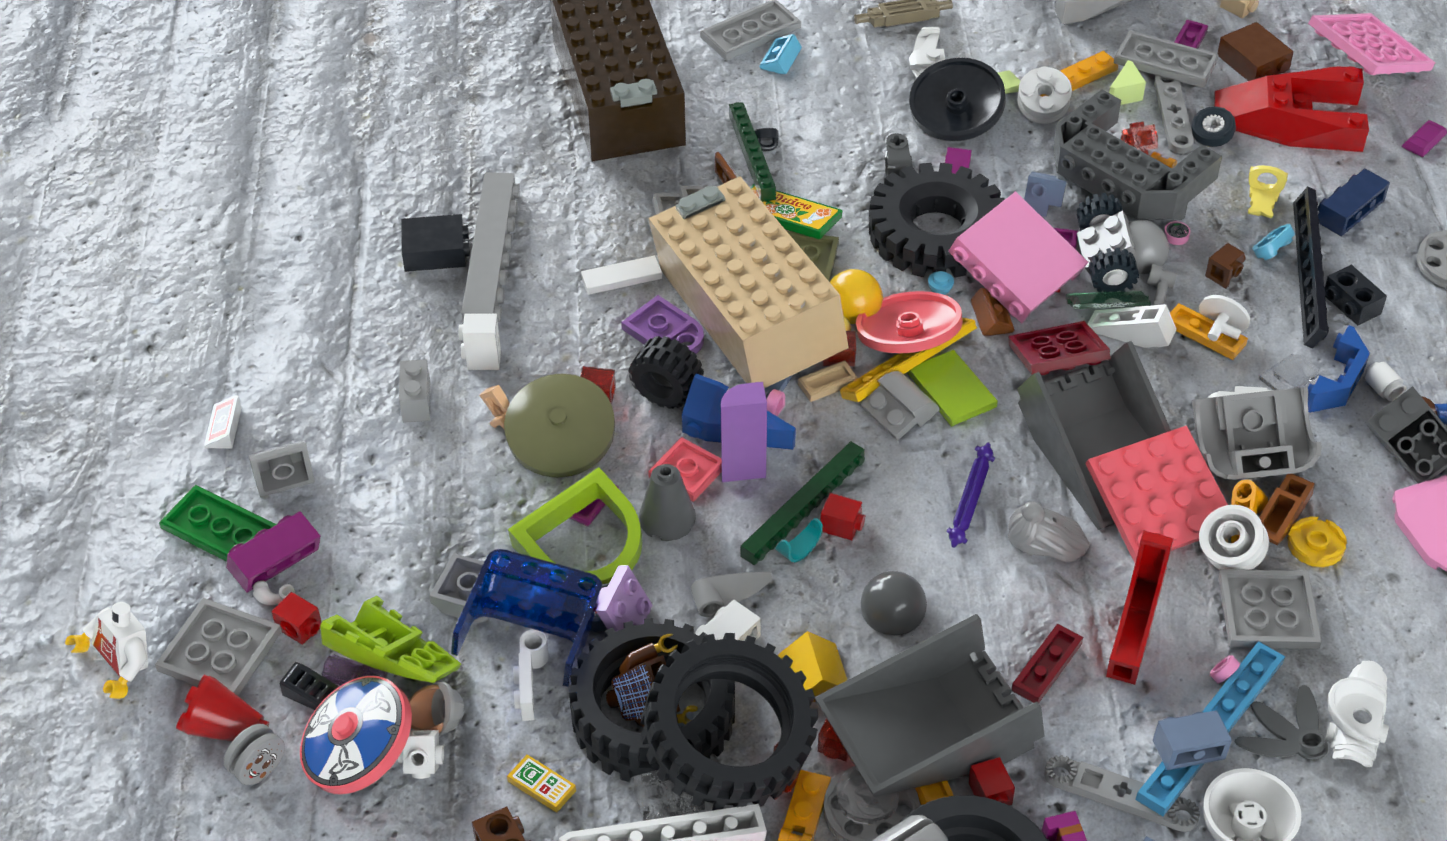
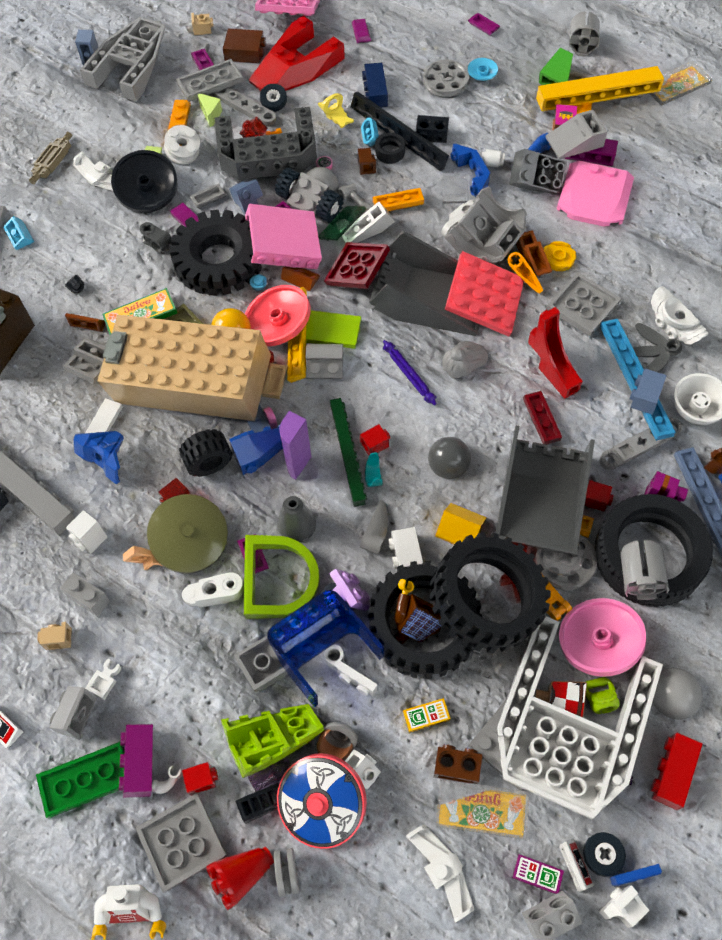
camera: 50 degrees left, 15 degrees up
medium lavender tile [621,295,704,354] -> none
coral tile [648,437,722,502] -> none
dark green piece [729,102,776,202] -> none
white shield [1199,295,1250,341] -> none
white wheel [1199,505,1269,570] -> none
bright pink tile [1210,655,1240,684] -> none
none -> tan brick [37,622,72,650]
none -> blue piece [73,431,124,484]
none -> white plate [85,659,122,700]
none -> white piece [182,573,244,608]
none -> light grey tile [190,184,226,209]
none -> black tyre [375,133,405,164]

